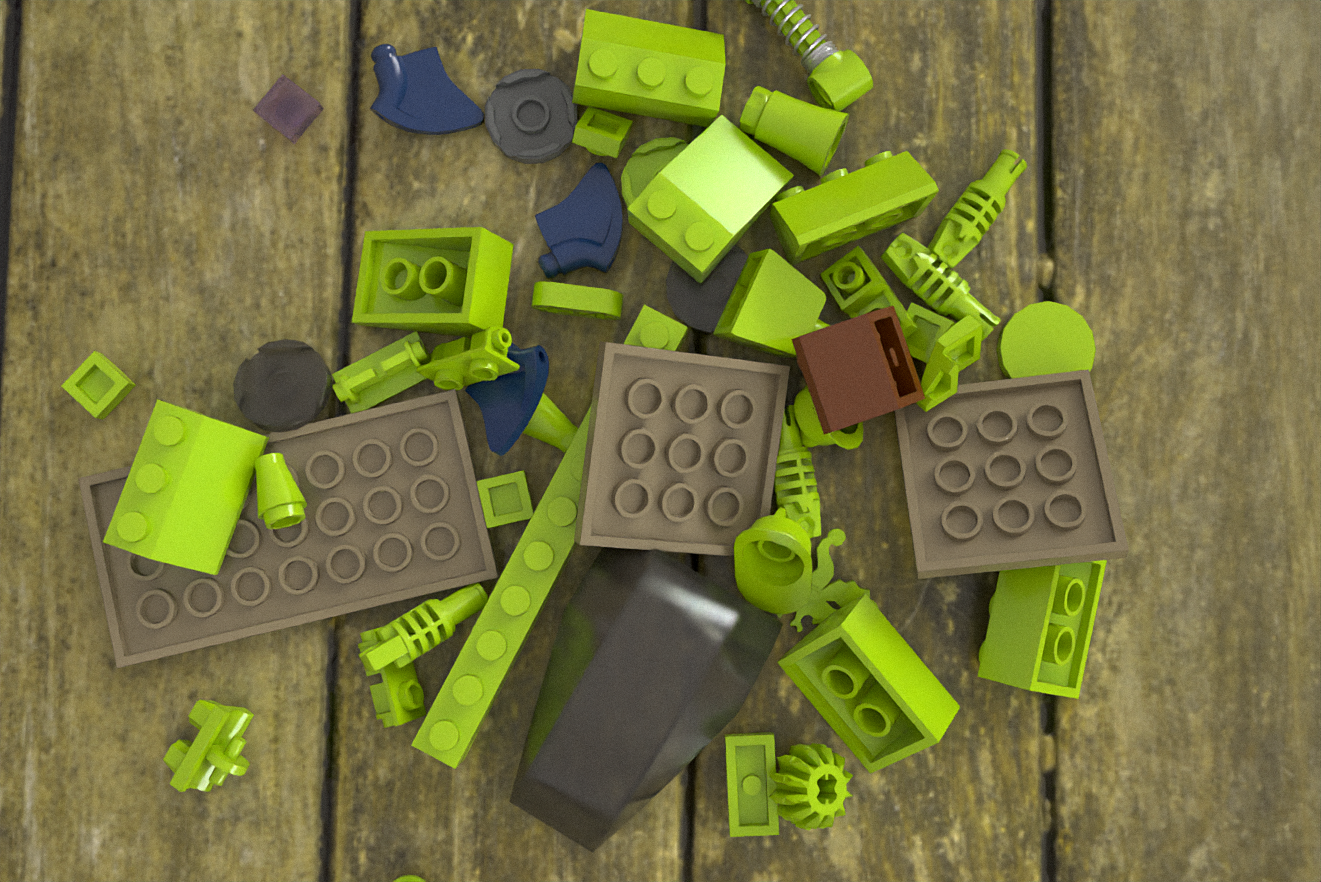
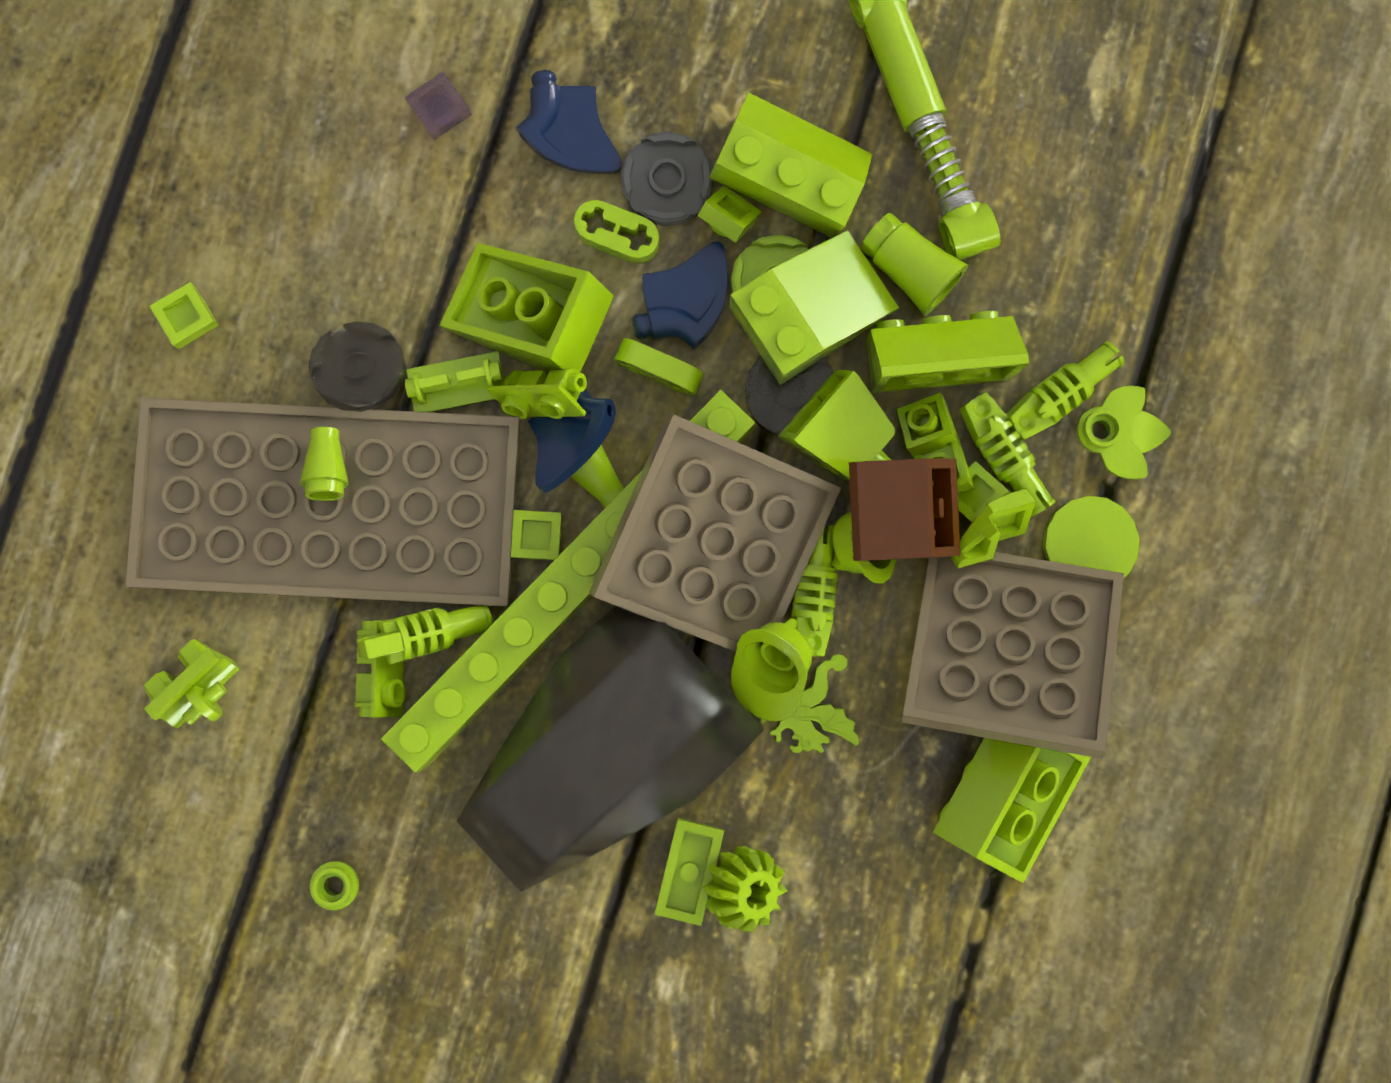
camera: 10 degrees right, 0 degrees up
lime slope [103,399,269,575] -> none
lime slope [777,594,960,774] -> none
none -> lime beam [574,200,660,264]
none -> lime plate [1076,386,1171,480]

